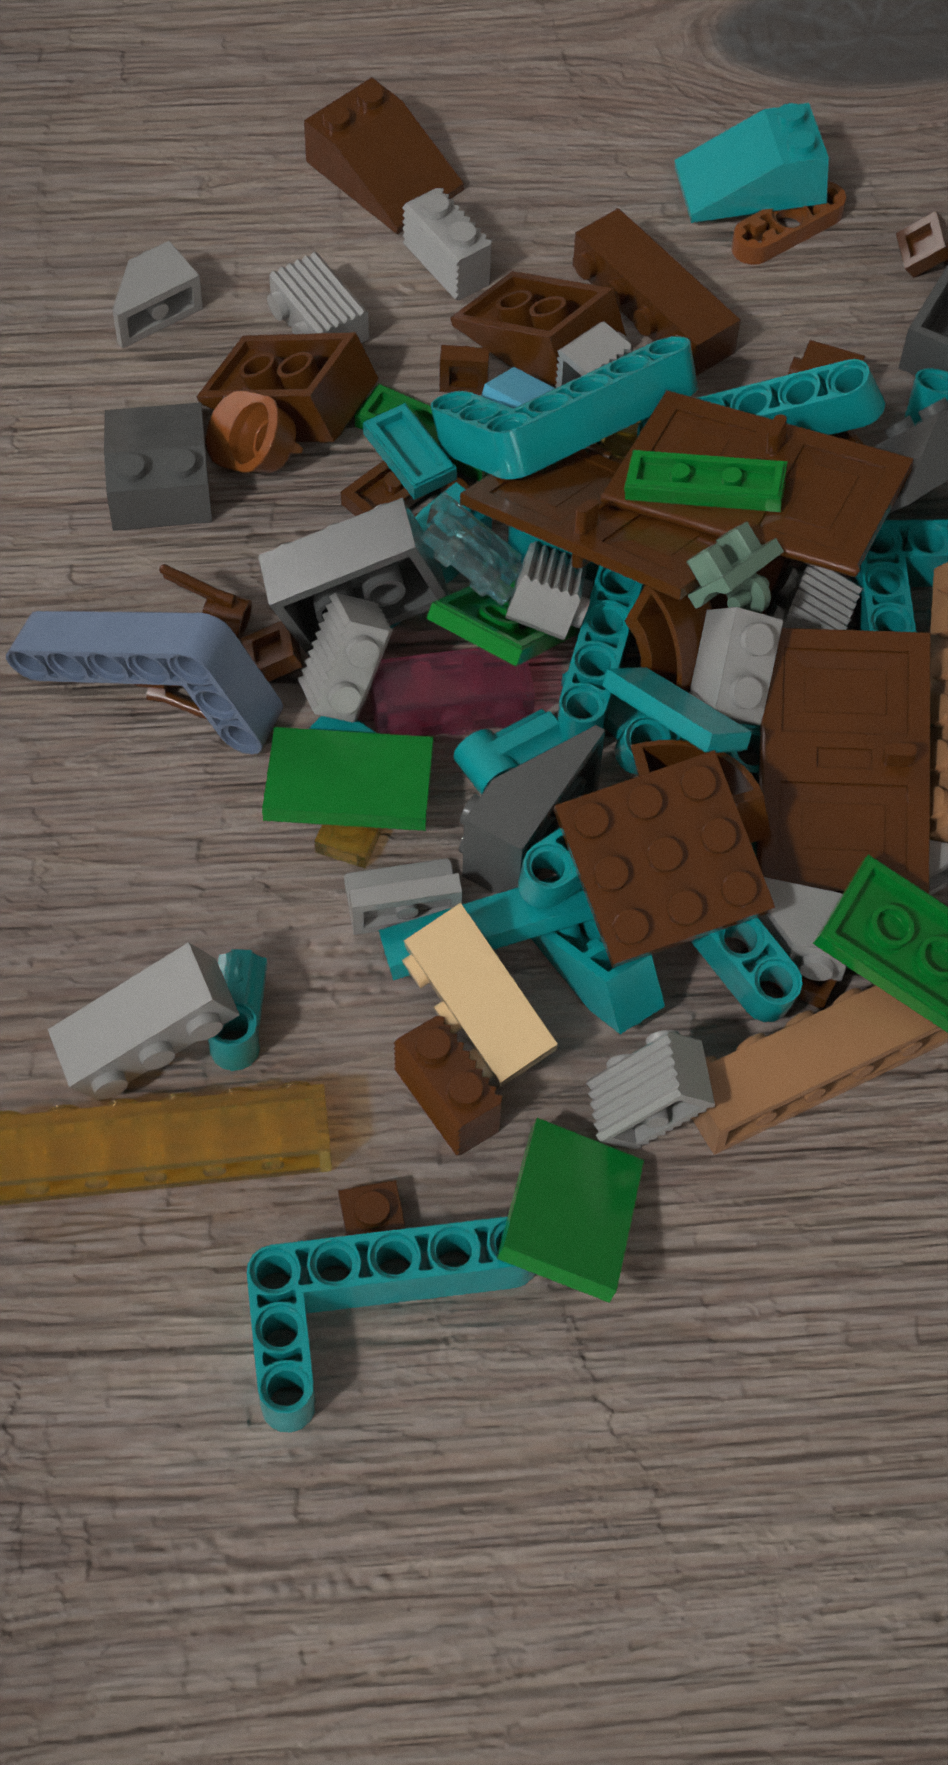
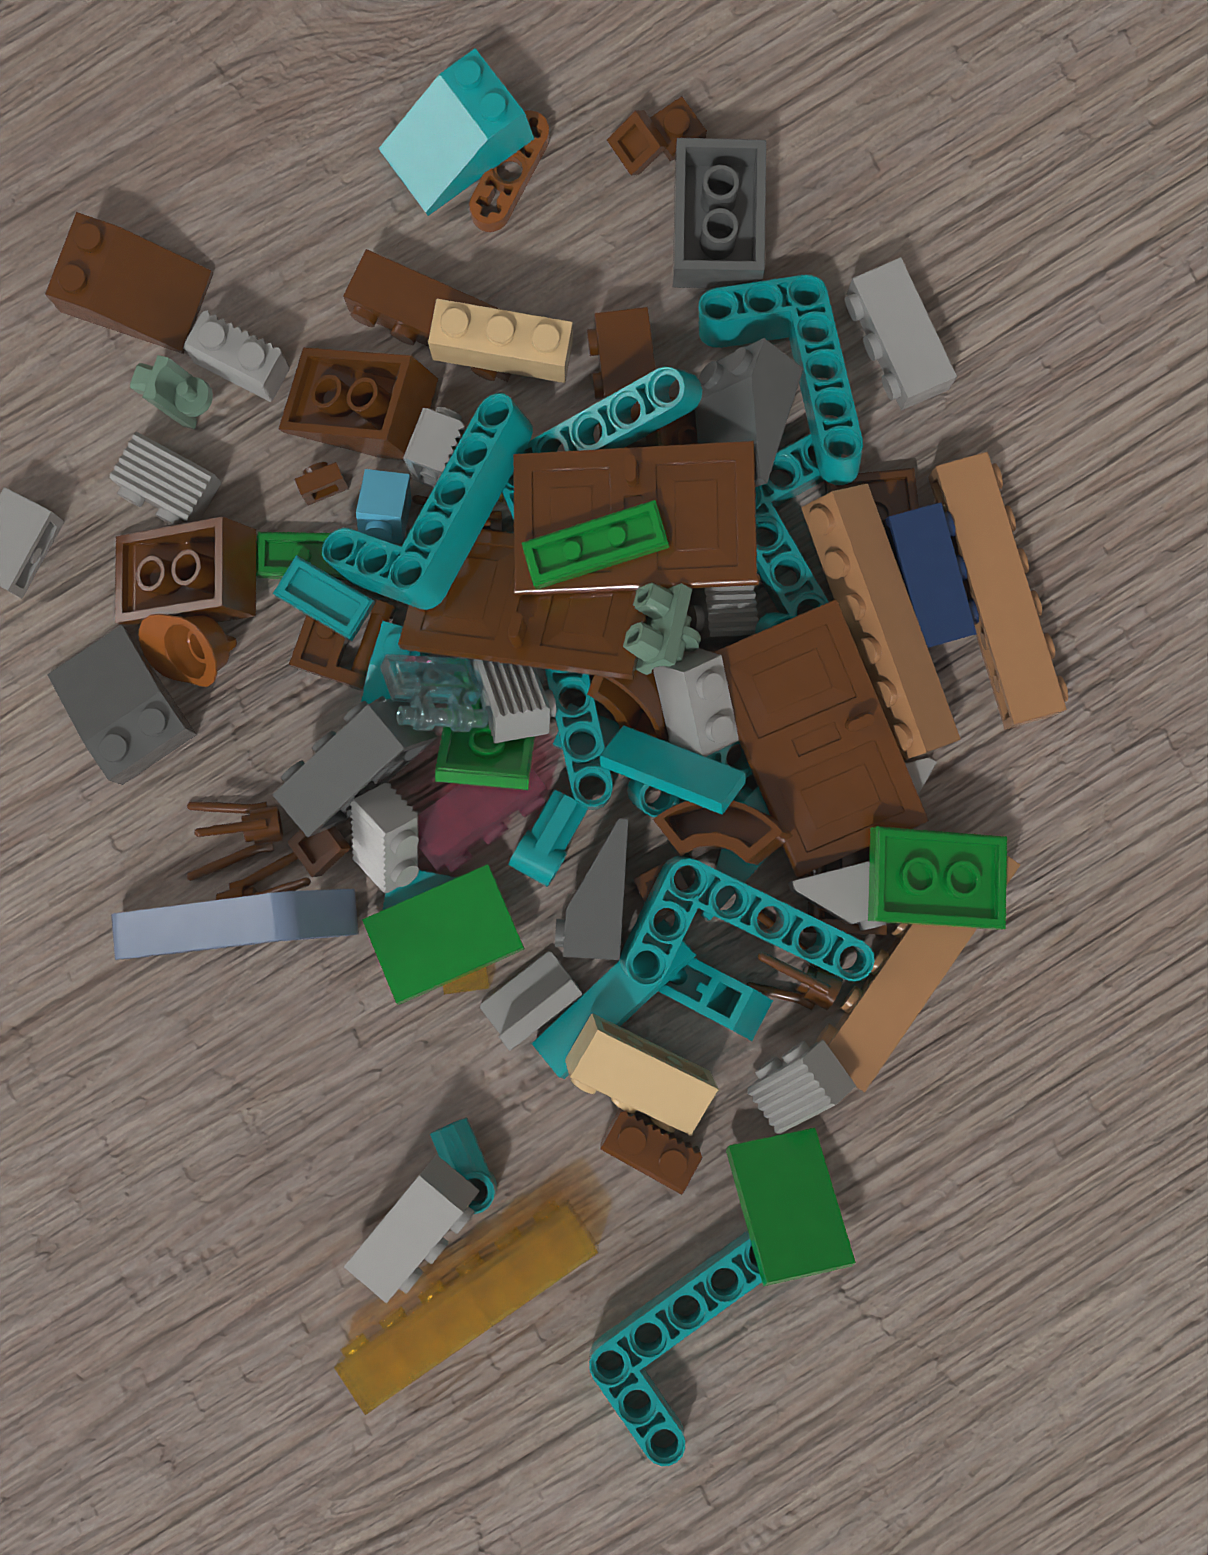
camera: 25 degrees left, 25 degrees up
reddish brown plate [338,1180,406,1236] -> none
reddish brown plate [554,750,776,968] -> none
none -> sand green hips [130,355,213,429]
none -> tan brick [428,299,573,383]
none -> reddish brown plant [746,911,843,1010]

